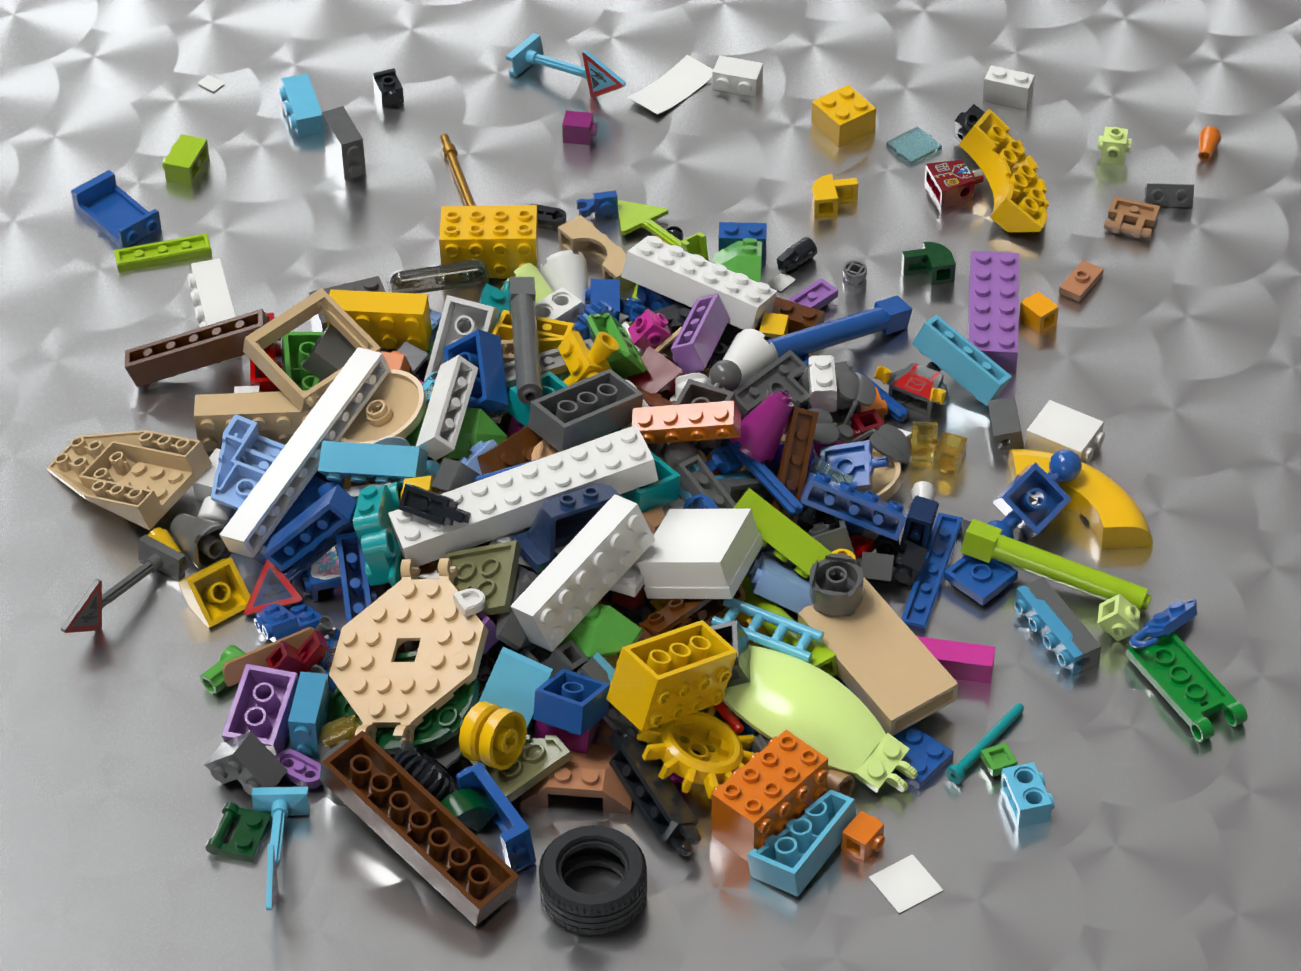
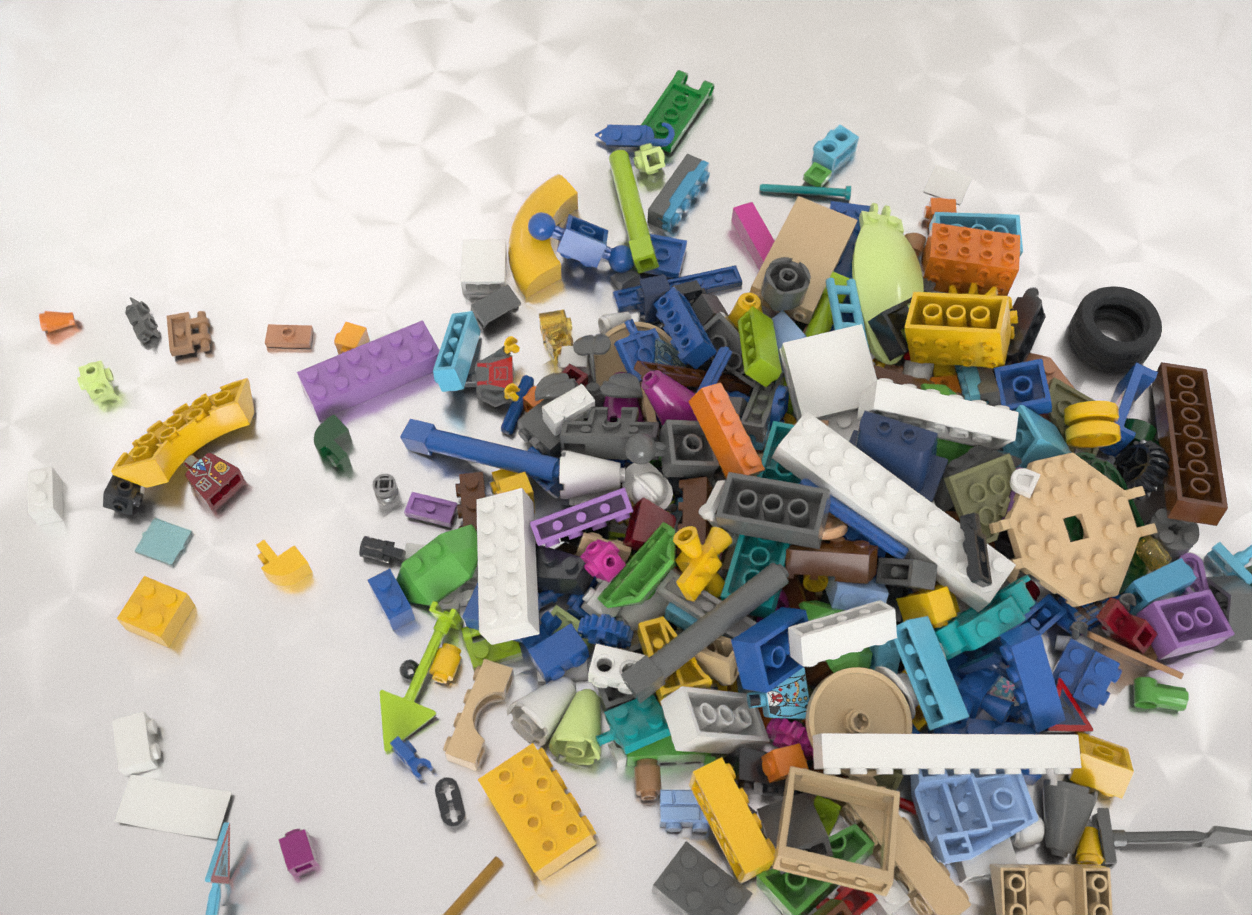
camera: 125 degrees left, 15 degrees up
clear smoke windscreen [387,259,489,296] -> none

